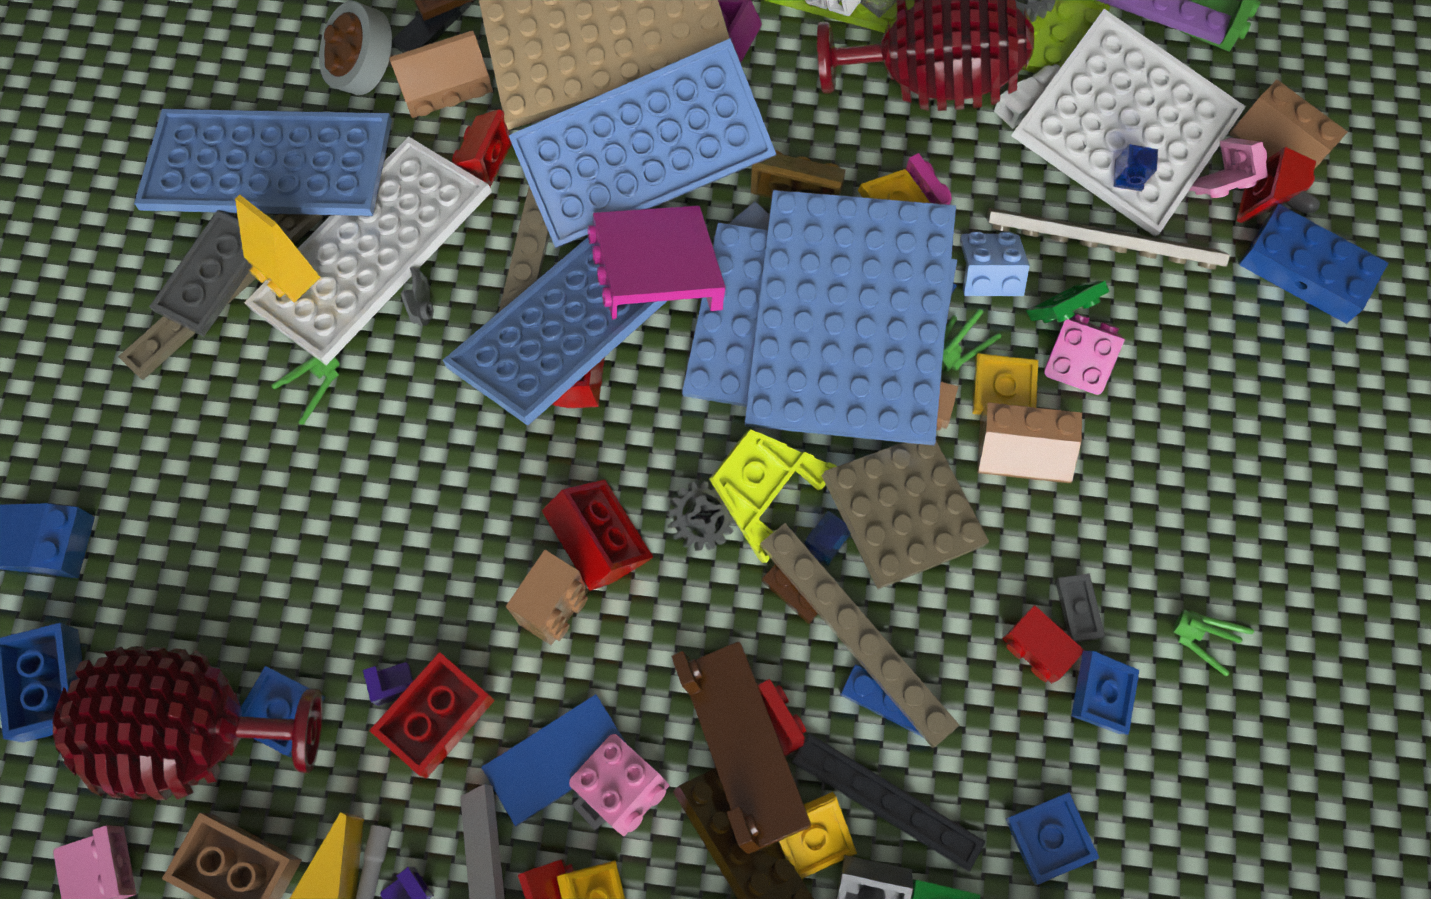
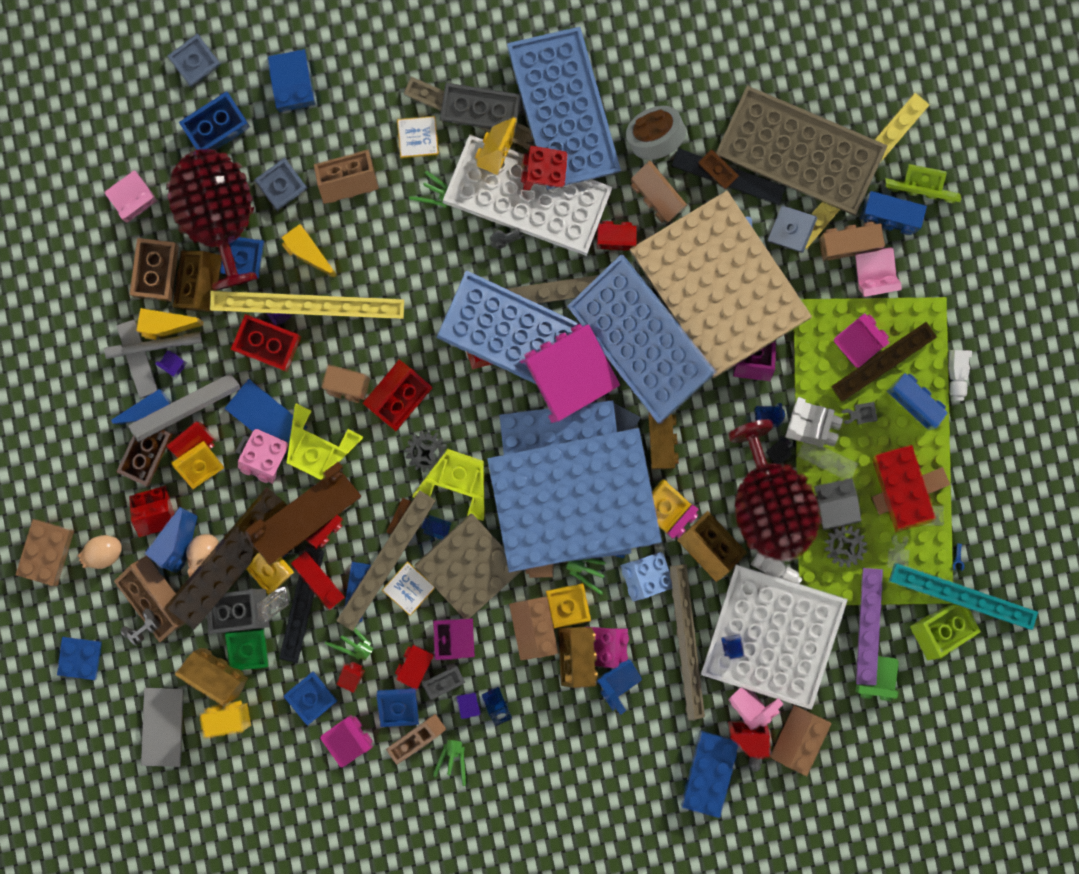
camera: 75 degrees right, 15 degrees up
green plate [1026,281,1110,323] -> none
none -> pearl gold slope [172,251,221,312]
none -> light yellow plate [210,291,404,319]
none -> sand blue plate [254,157,308,211]
none -> clear plate [256,587,289,623]
none -> yellow slope [281,224,337,278]
none -> neon yellow wing [287,403,363,480]
none -> red slope [291,551,345,610]
none -> medium nougat slope [314,150,379,204]
none -> dark pink bracket [321,715,373,767]
none -> bright green plant [325,627,374,661]
none -> red slope [336,661,365,693]
none -> white tile [382,561,435,616]
none -> medium nougat slope [386,714,446,765]
none -> white tile [397,116,439,158]
none -> magenta slope [433,618,475,660]
none -> dark purple panel [457,693,481,719]
none -> clear blue bracket [482,687,513,726]
none -> red bracket [520,145,568,191]
none -> pearl gold slope [558,627,598,688]
none -> blue bracket [597,660,642,715]
none -> pearl gold slope [677,511,747,582]
none -> clear blue bracket [754,403,785,427]
none -> black tile [765,436,796,465]

